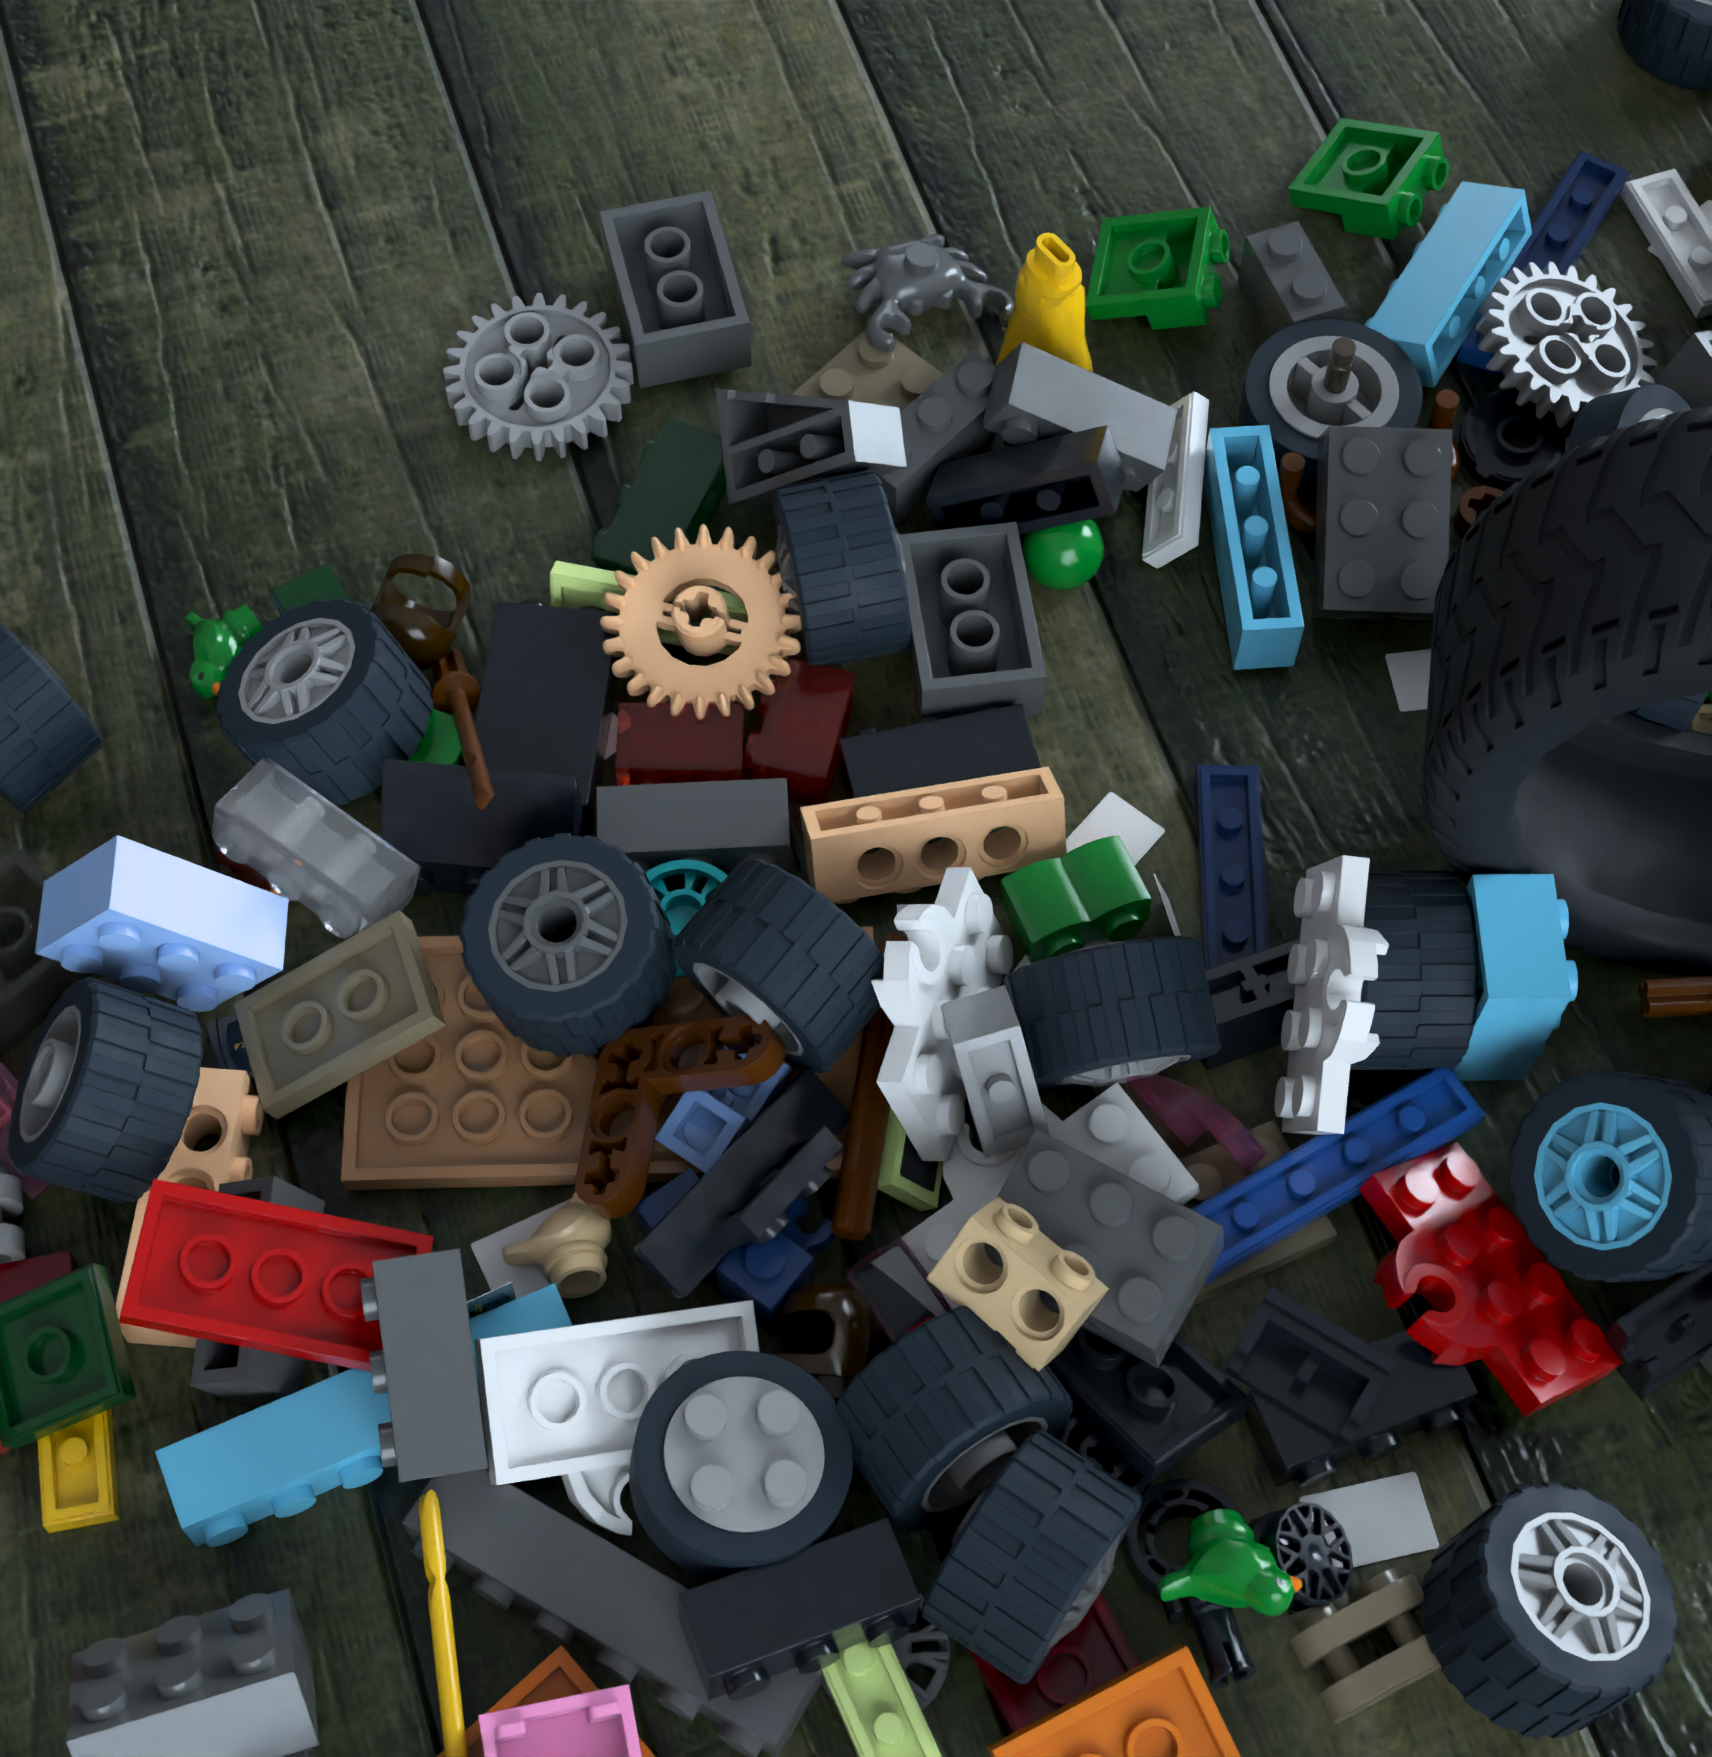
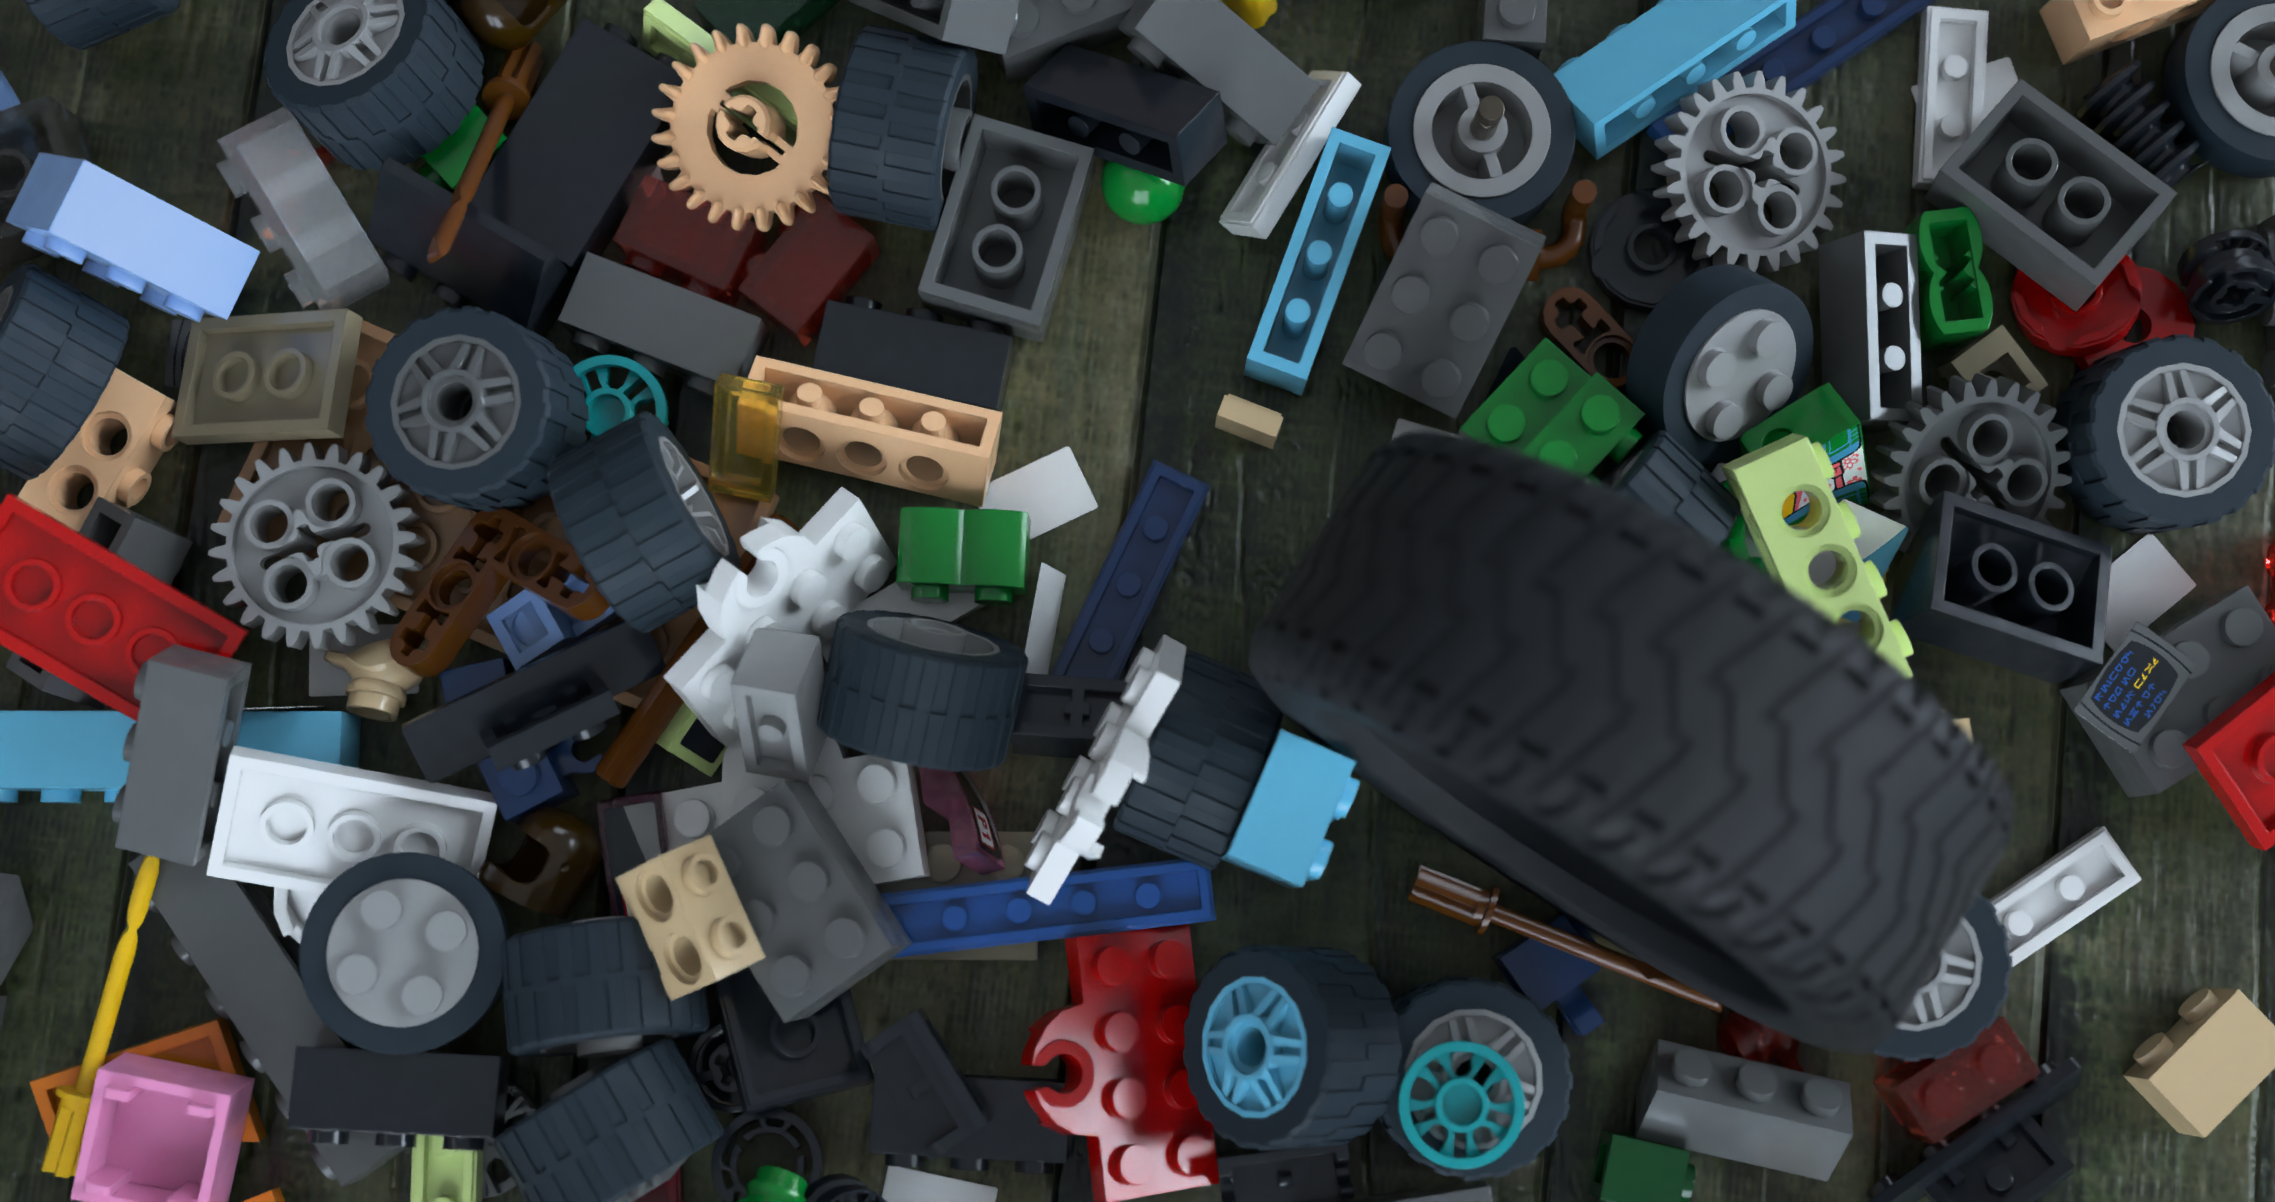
camera: 25 degrees right, 20 degrees up
none -> light grey gear [208,442,425,651]
none -> clear yellow tile [708,373,784,503]
none -> tan tile [1215,394,1284,449]

